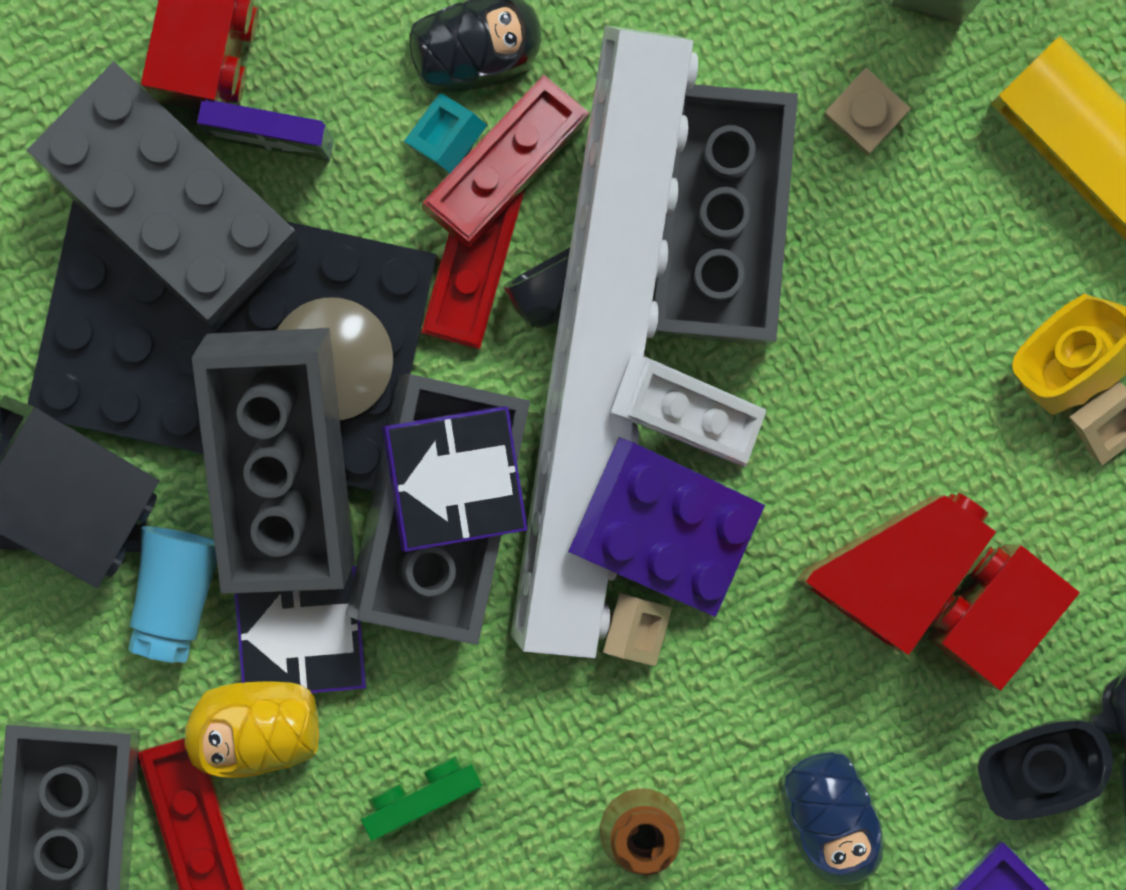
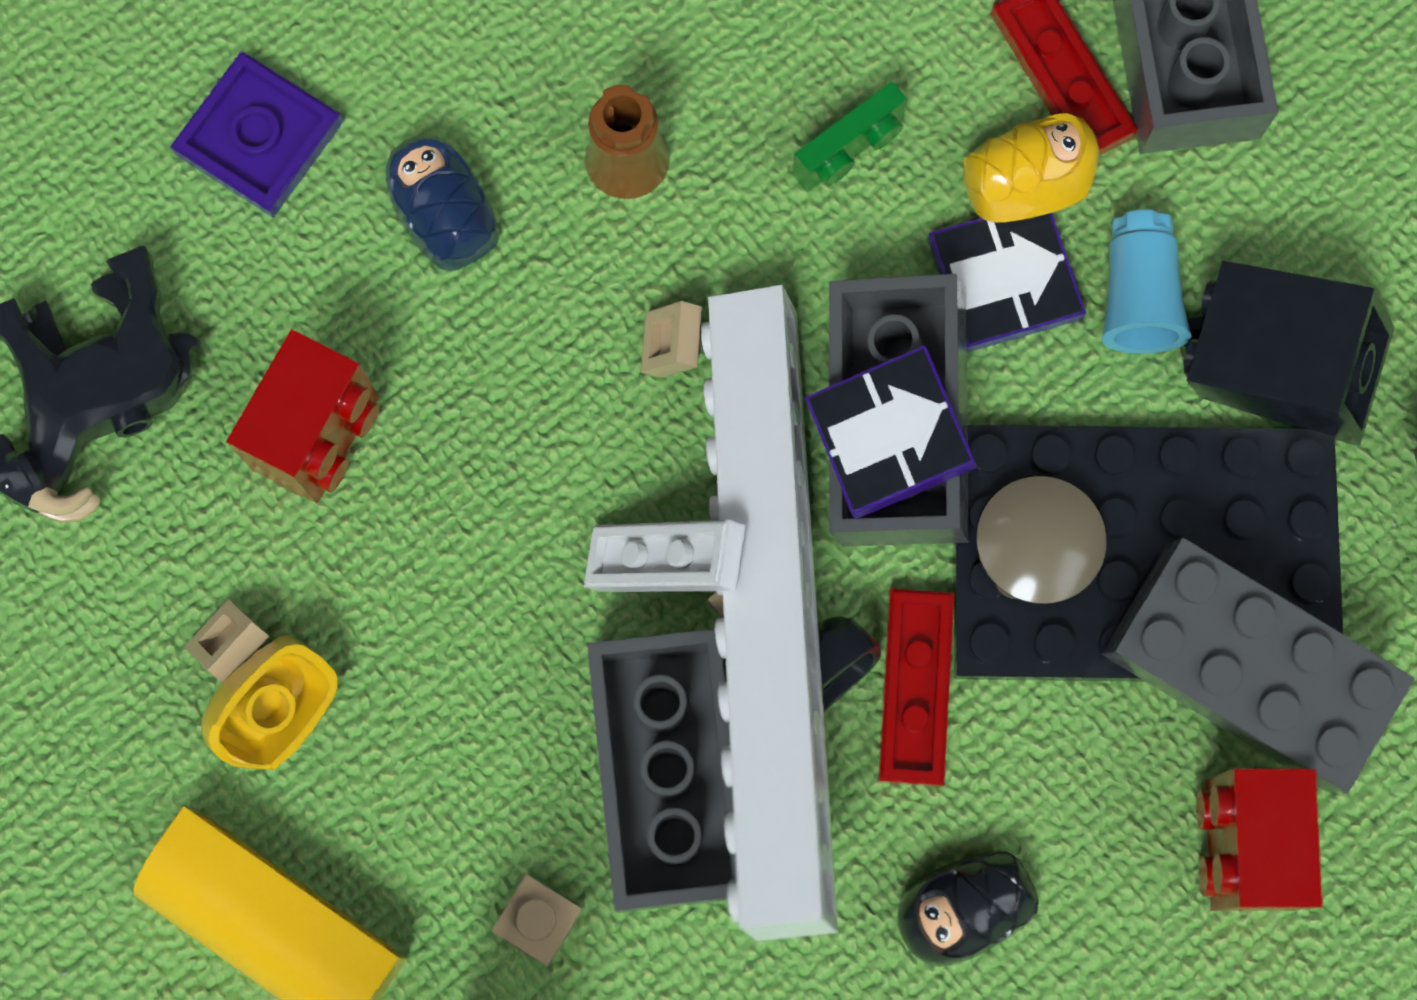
camera: 175 degrees right, 10 degrees down
dark grey brick [192,328,355,594] -> none
dark purple tile [197,99,334,161] -> none
teal plate [404,93,488,174] -> none
tile [422,74,590,248] -> none
dark purple plate [568,437,765,617] -> none
red slope [796,492,996,655] -> none
black piece [977,718,1113,820] -> none

